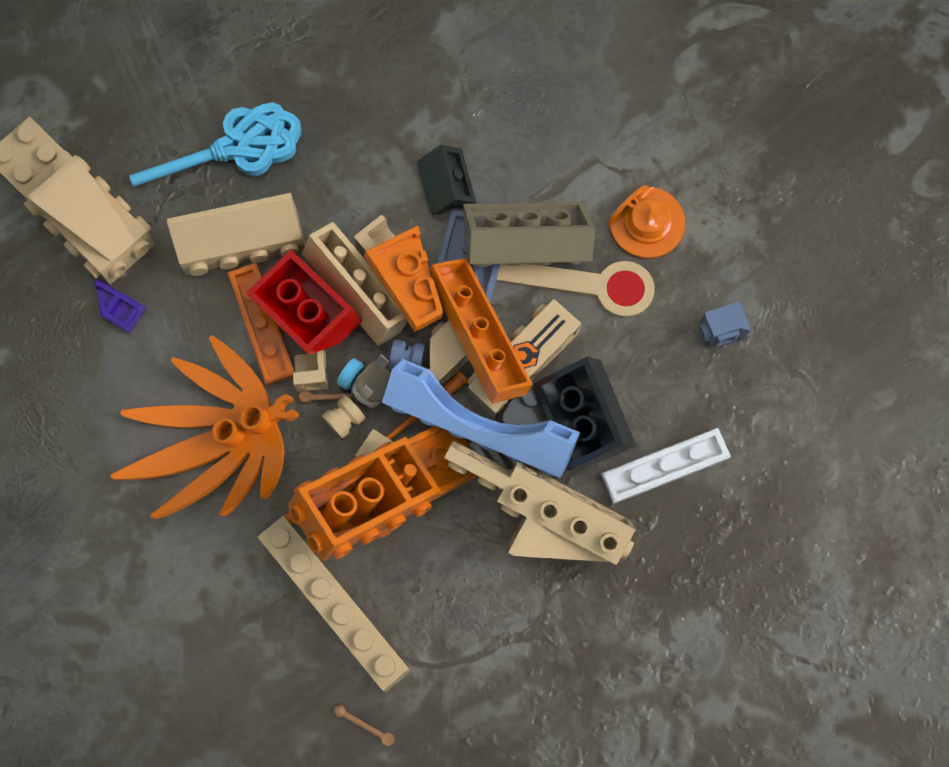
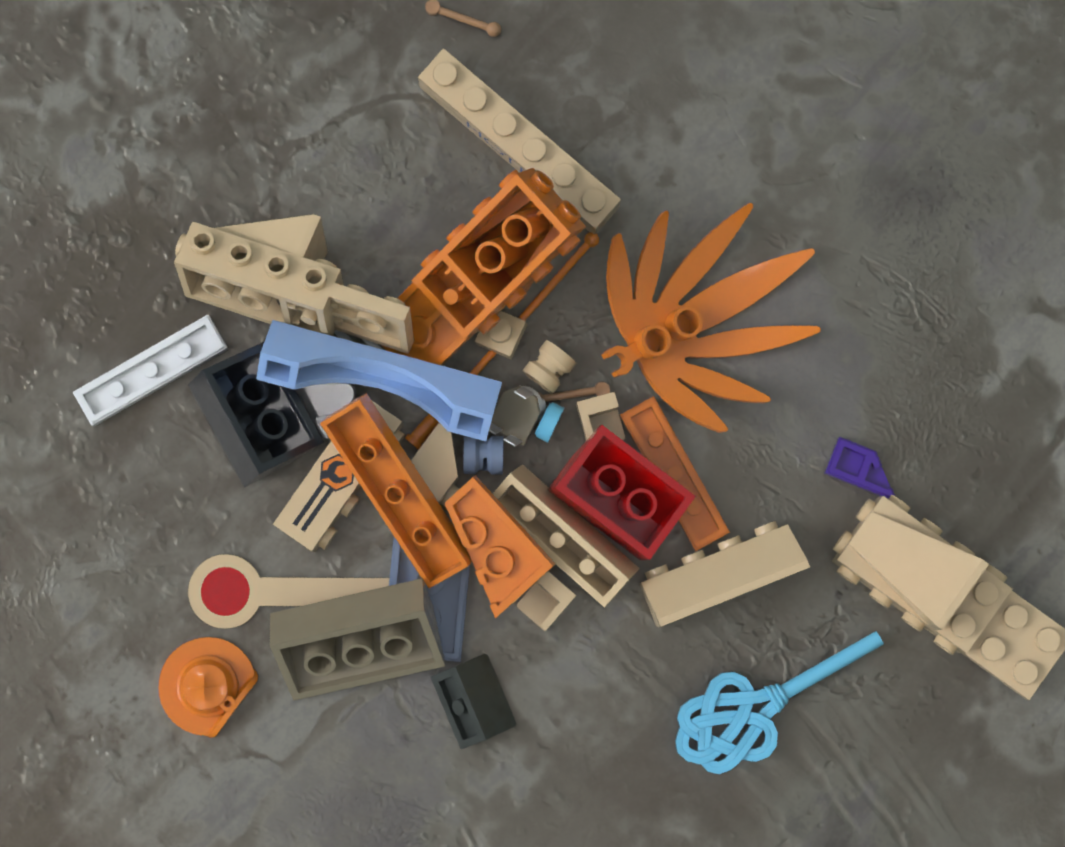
camera: 170 degrees right, 10 degrees up
sand blue window [698,301,751,347] -> none

